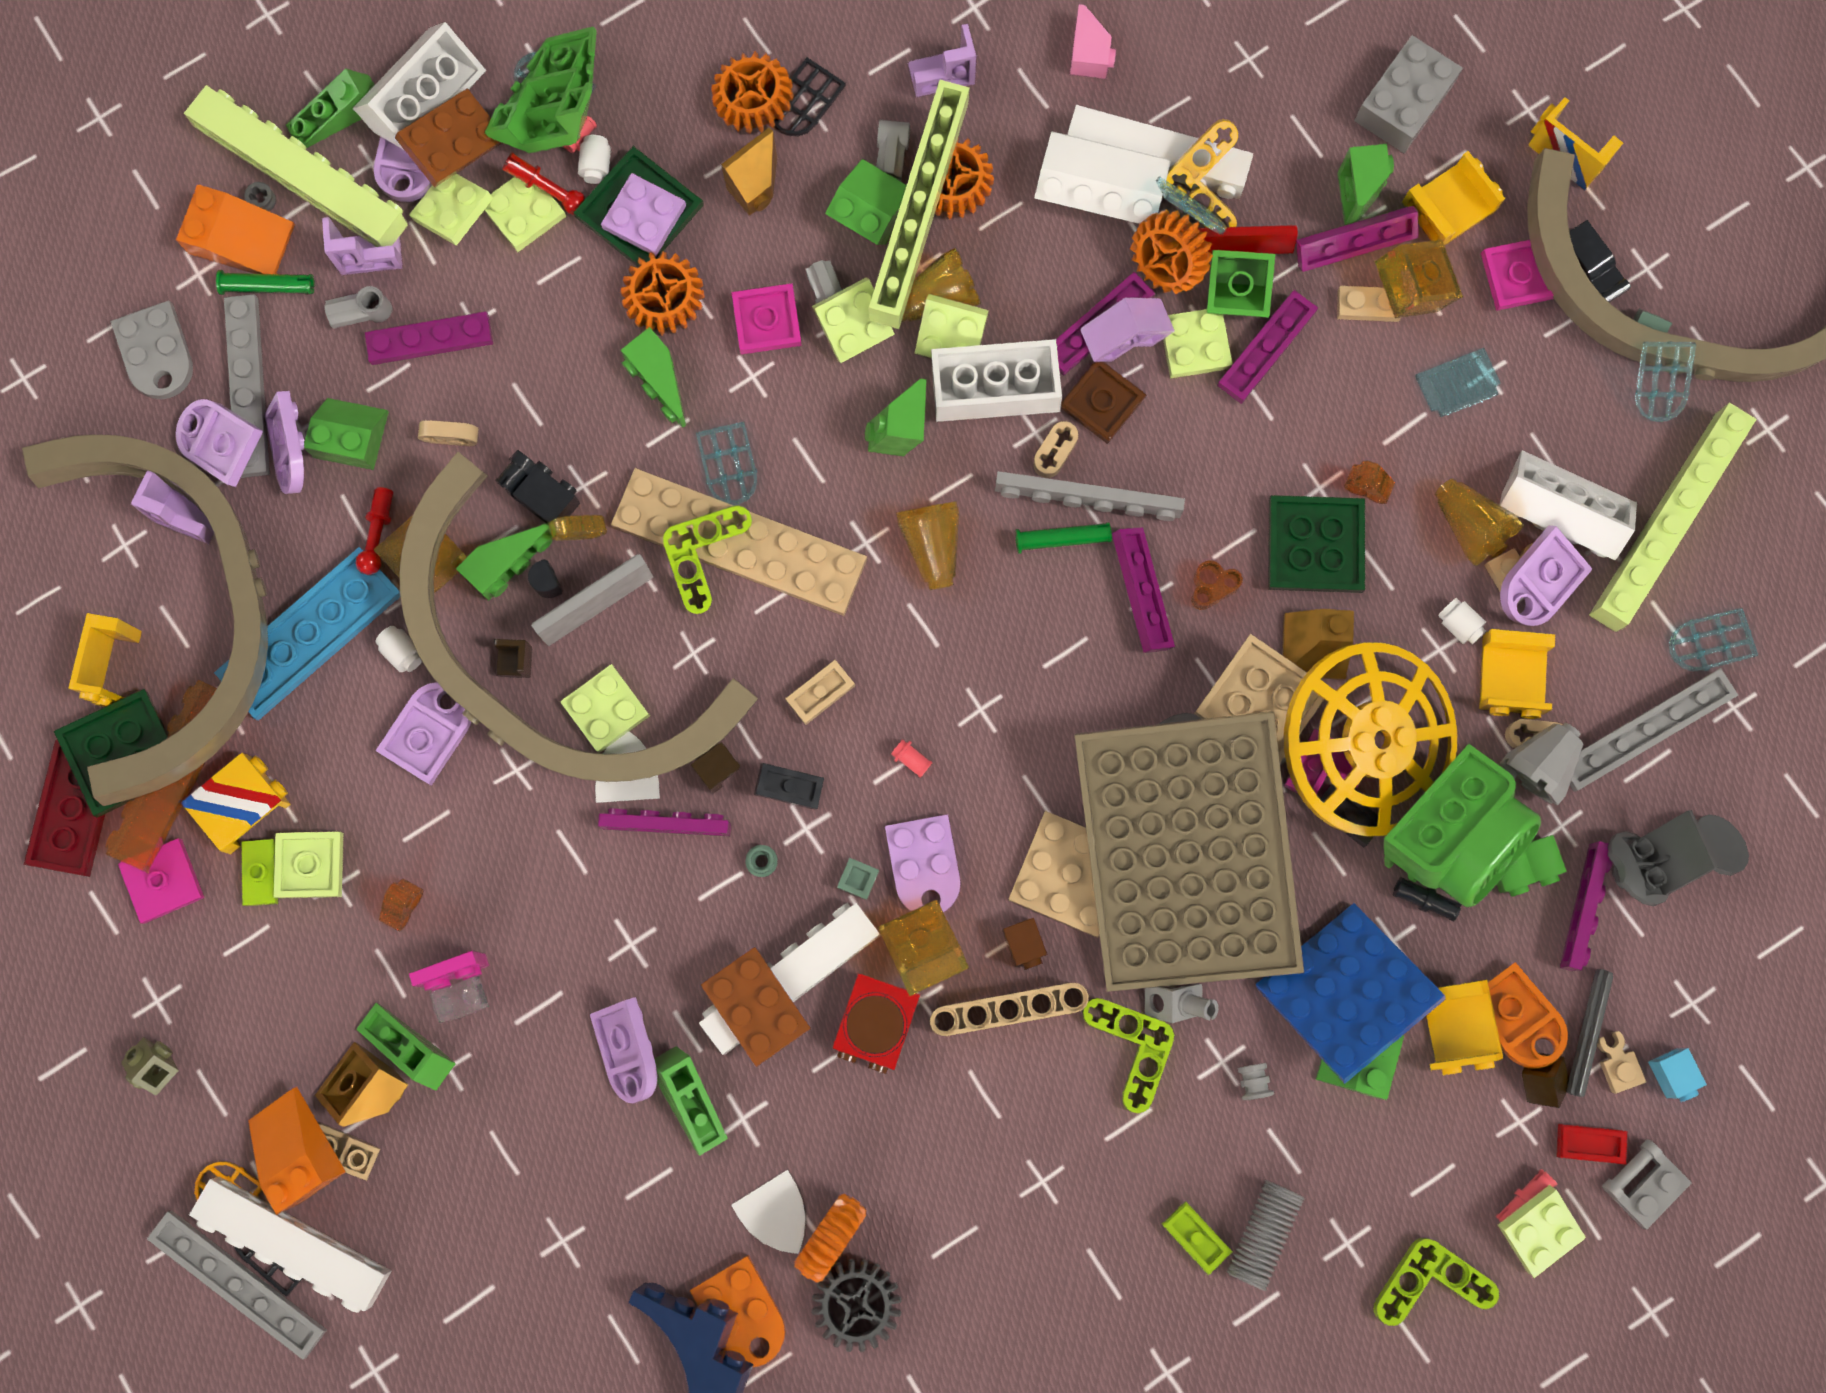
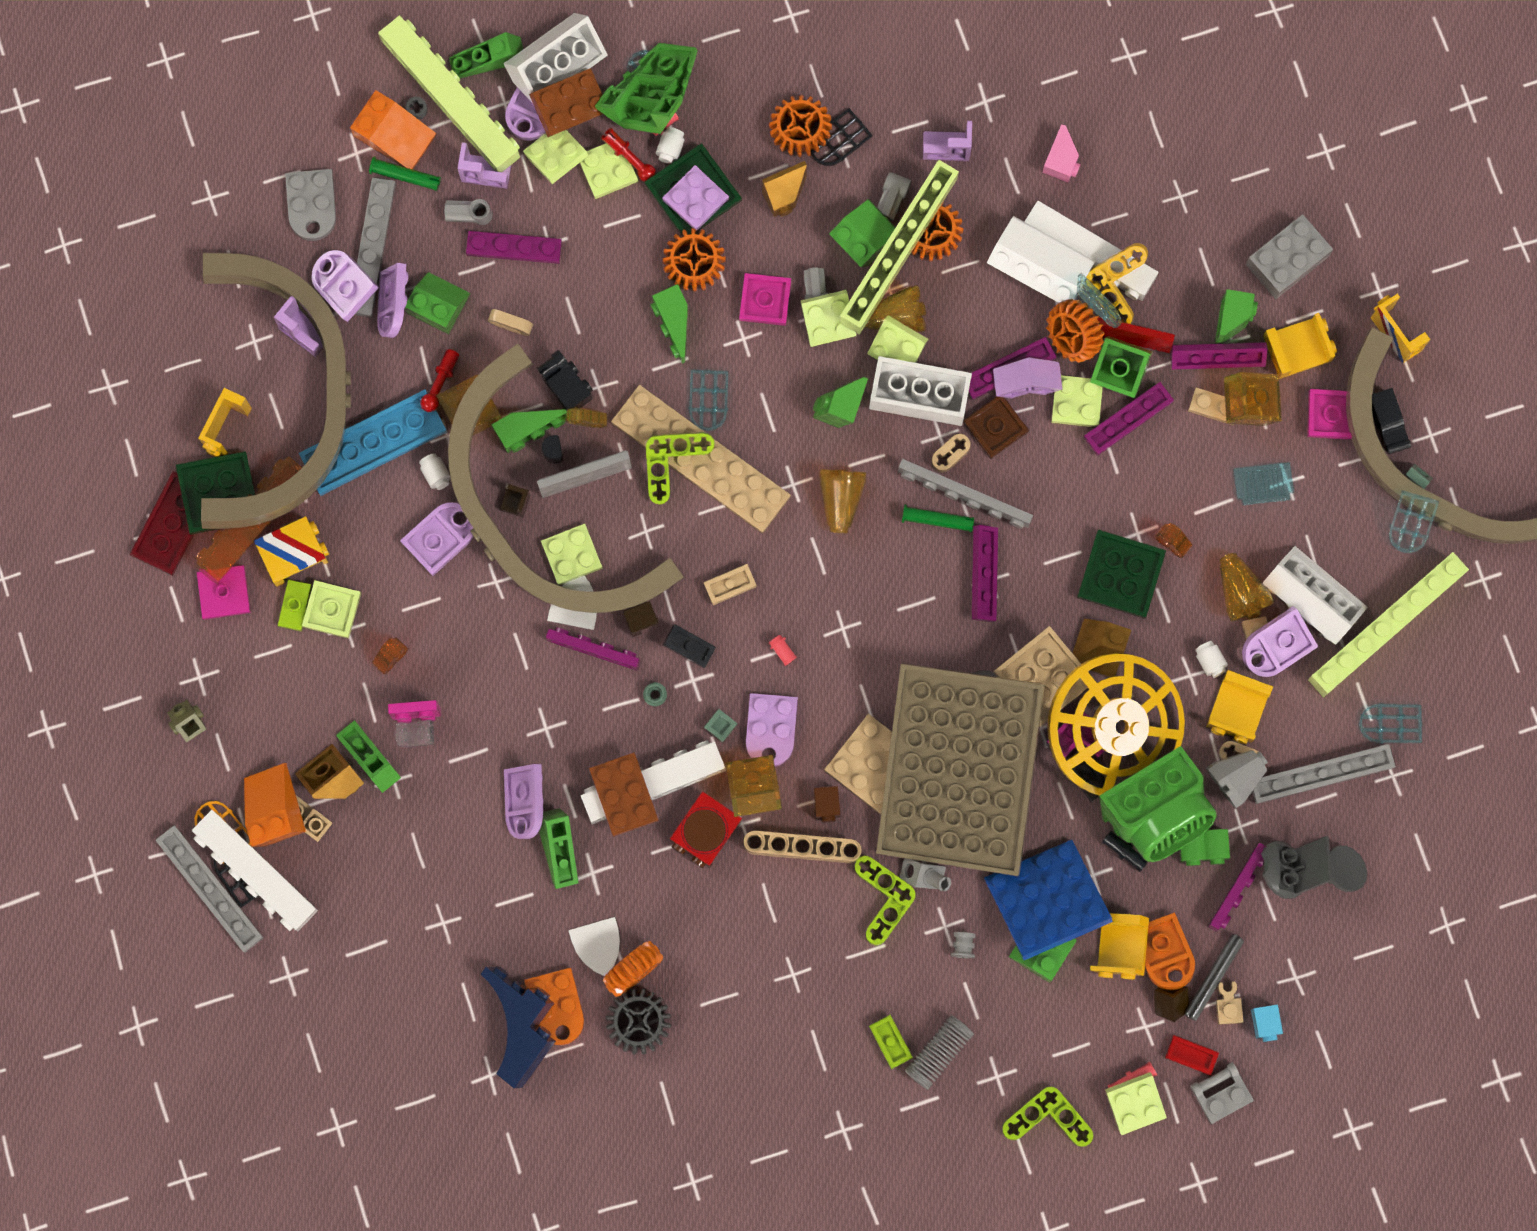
camera: 15 degrees right, 0 degrees up
clear orange piece [1191,560,1243,610] -> none

